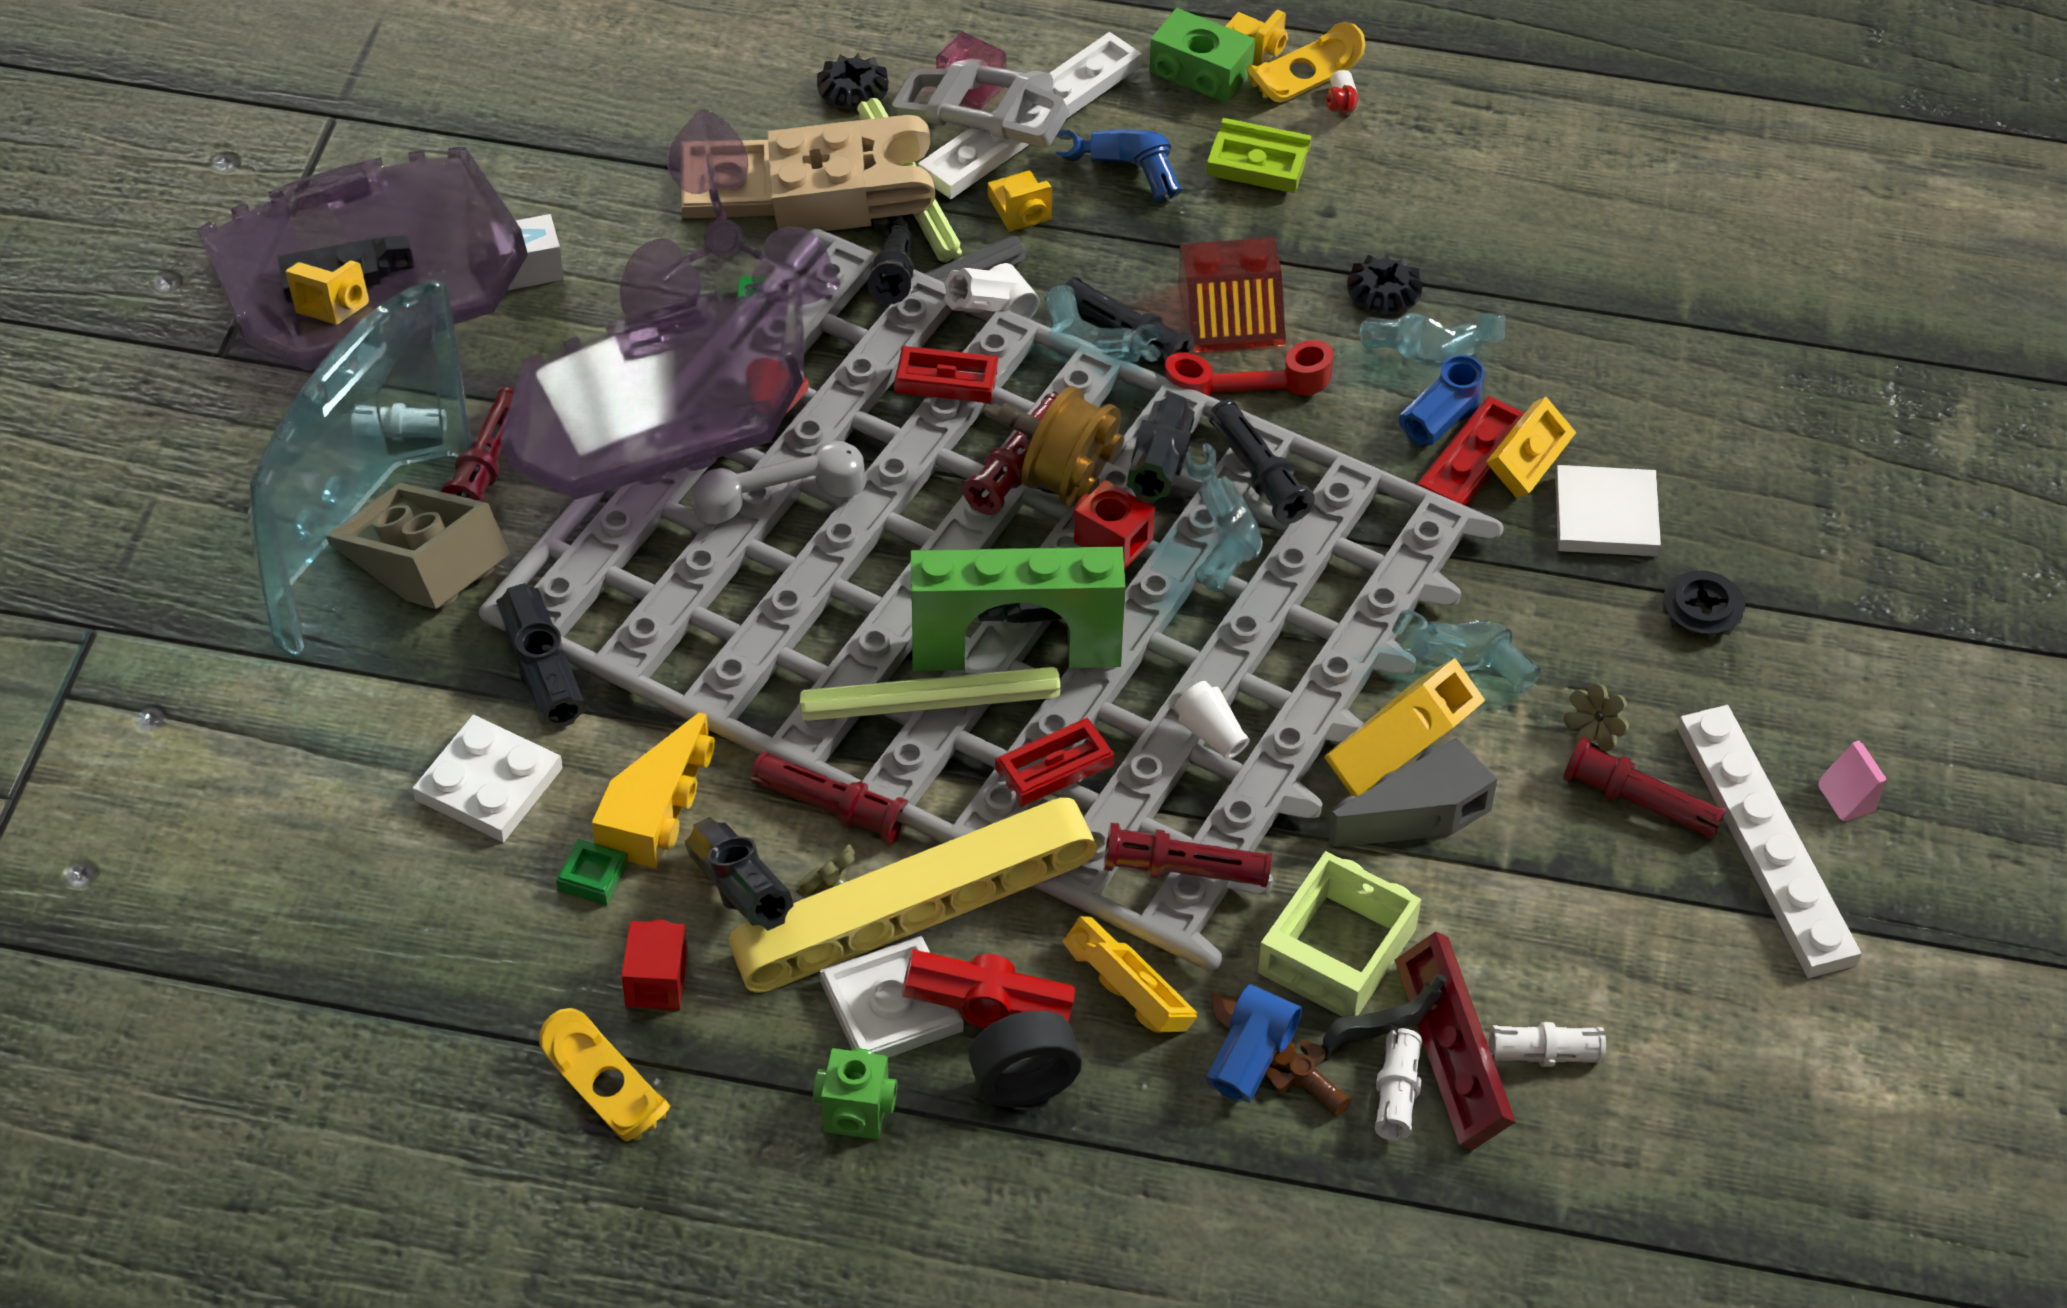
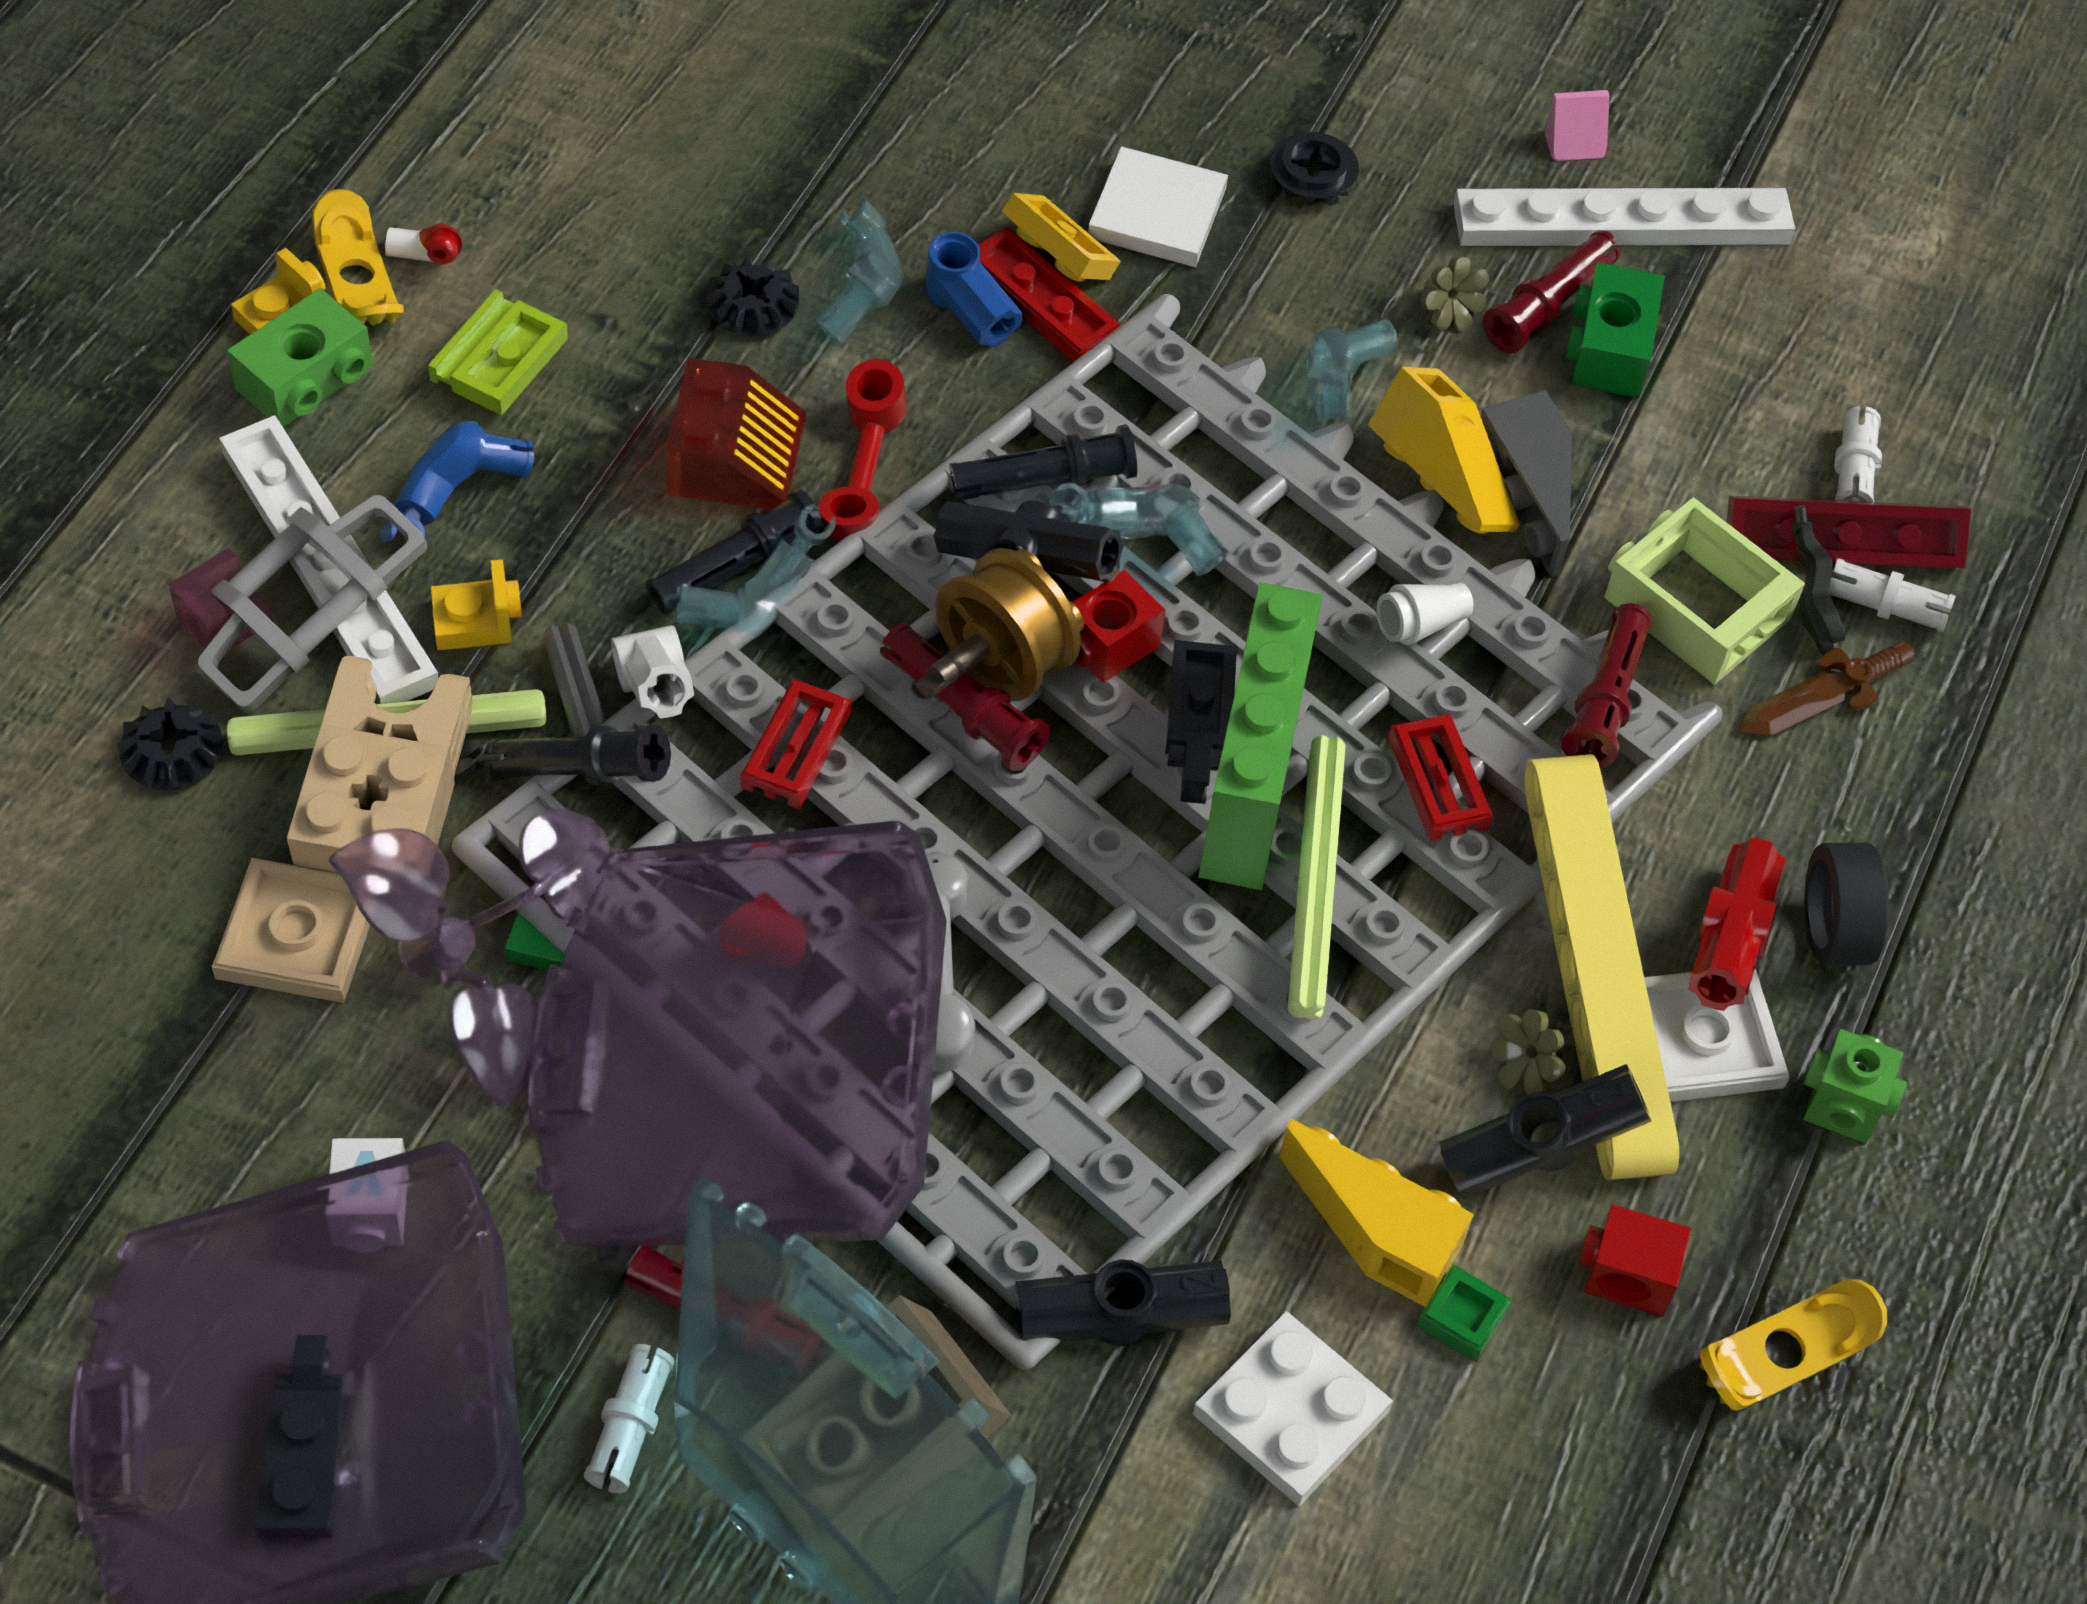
camera: 80 degrees left, 5 degrees up
yellow bracket [285,261,369,325] -> none
dark red pin [751,752,908,845] -> none
yellow hinge [1062,916,1198,1033] -> none
blue piece [1206,984,1302,1103] -> none
none -> green brick [1565,262,1665,398]

